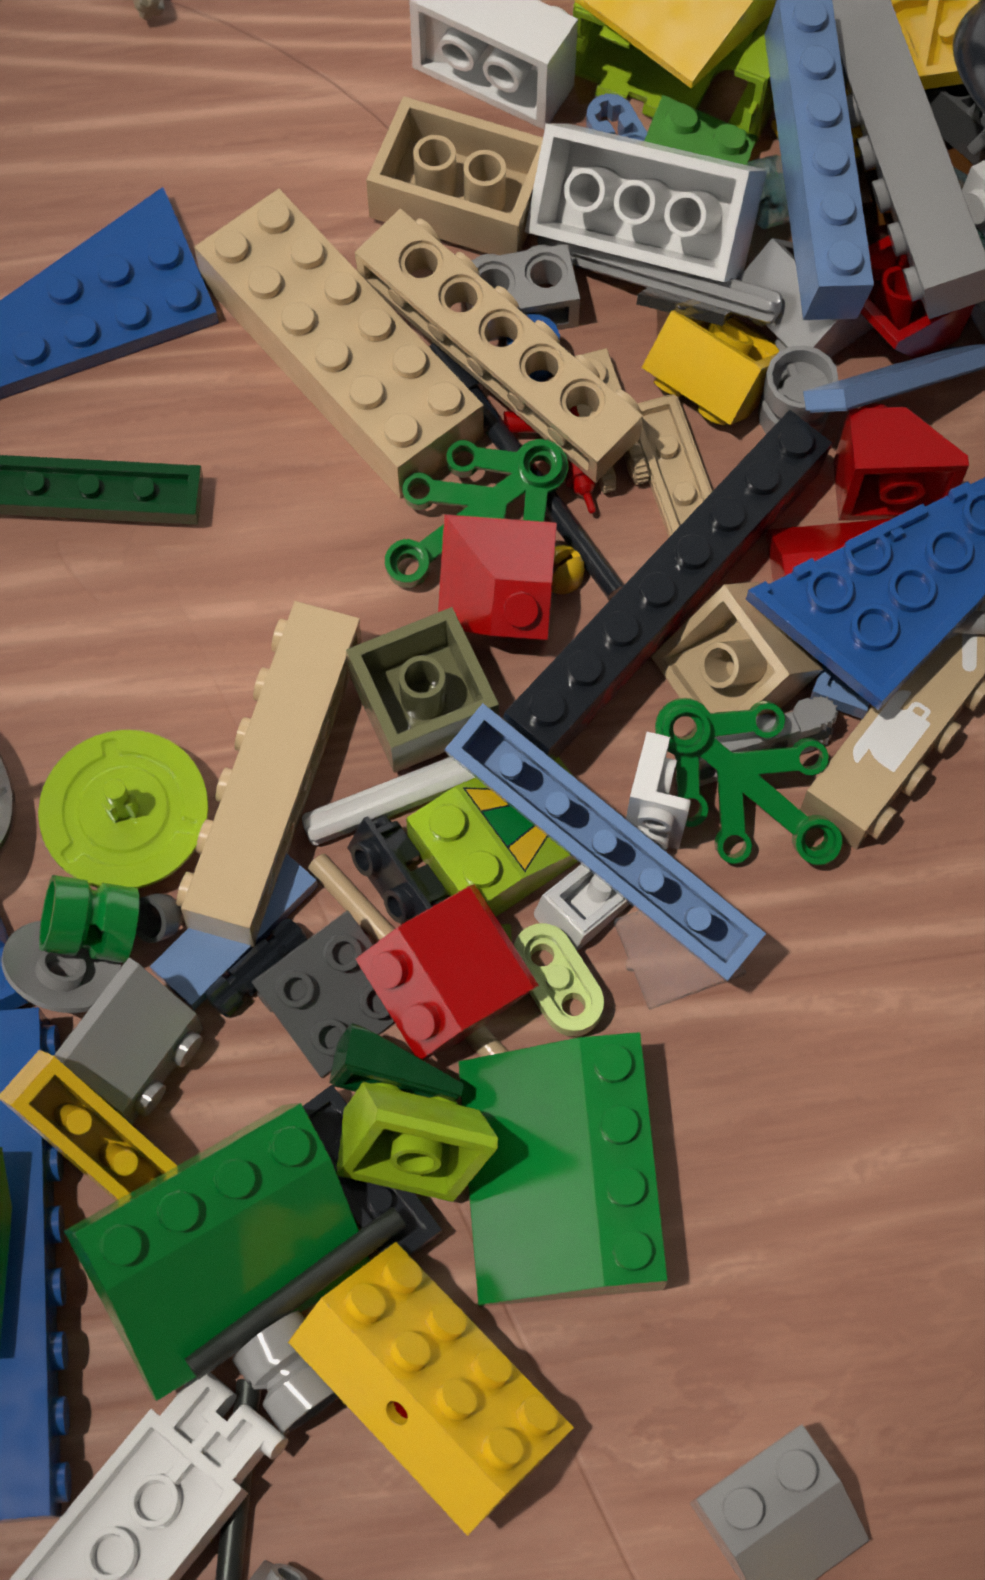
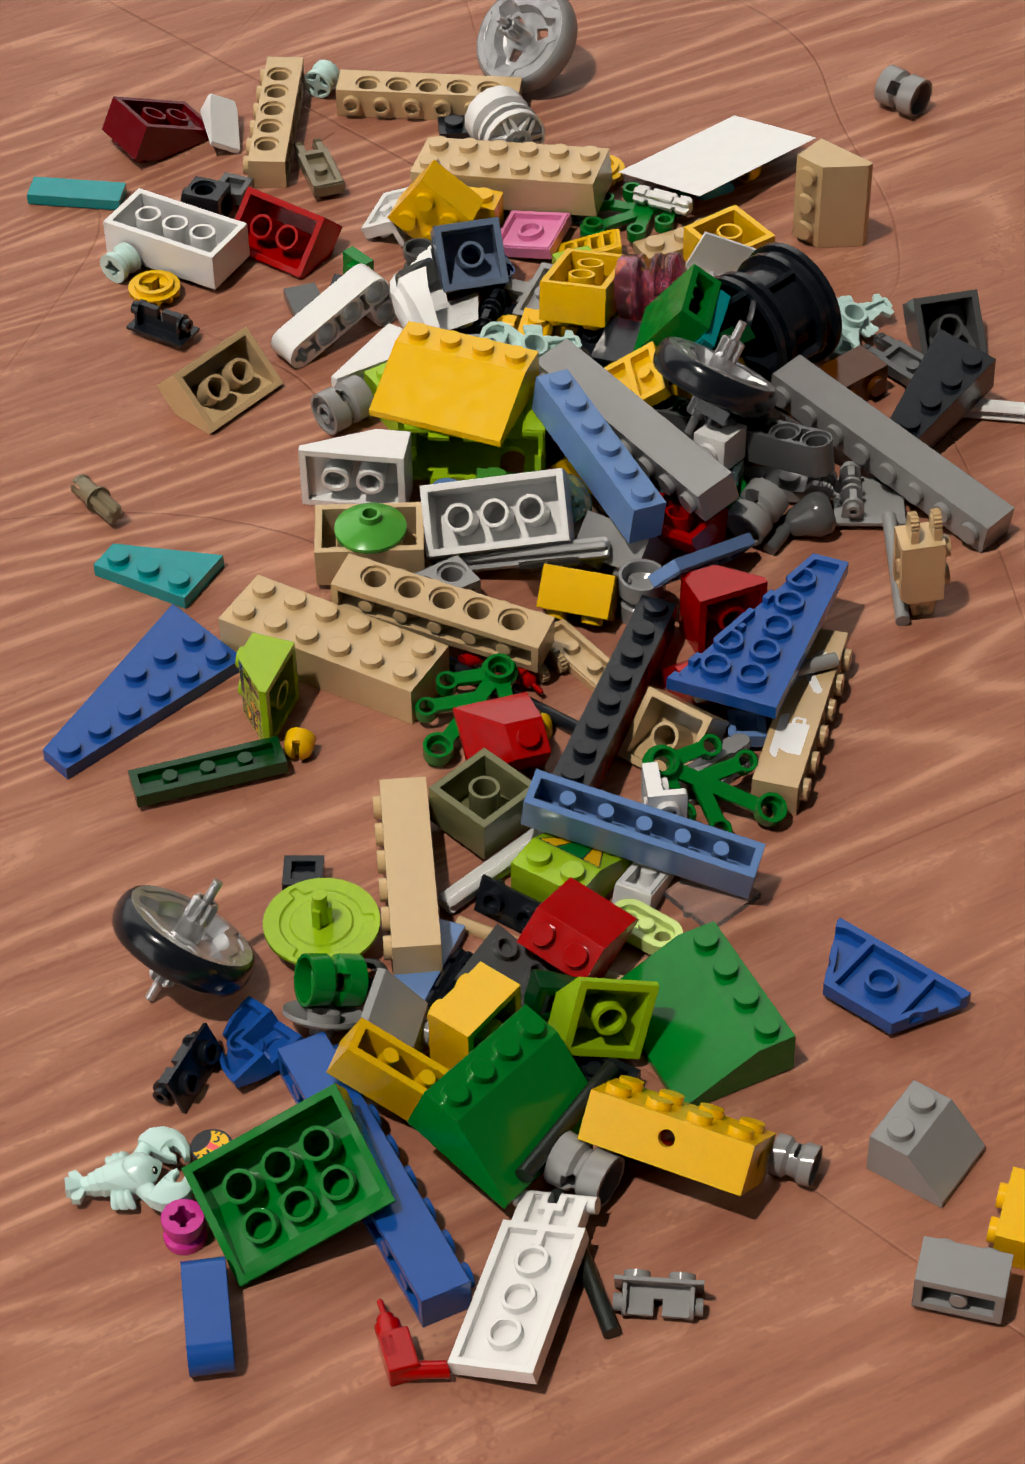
camera: 20 degrees left, 25 degrees down
none -> teal wing [93,543,224,609]
none -> lime slope [235,632,299,739]
none -> black plate [282,855,325,890]
none -> yellow hinge [284,727,316,760]
none -> bright green dish [334,503,407,554]
none -> yellow brick [427,961,521,1070]
none -> light grey wheel [767,1132,823,1187]
none -> blue wing [823,918,971,1035]

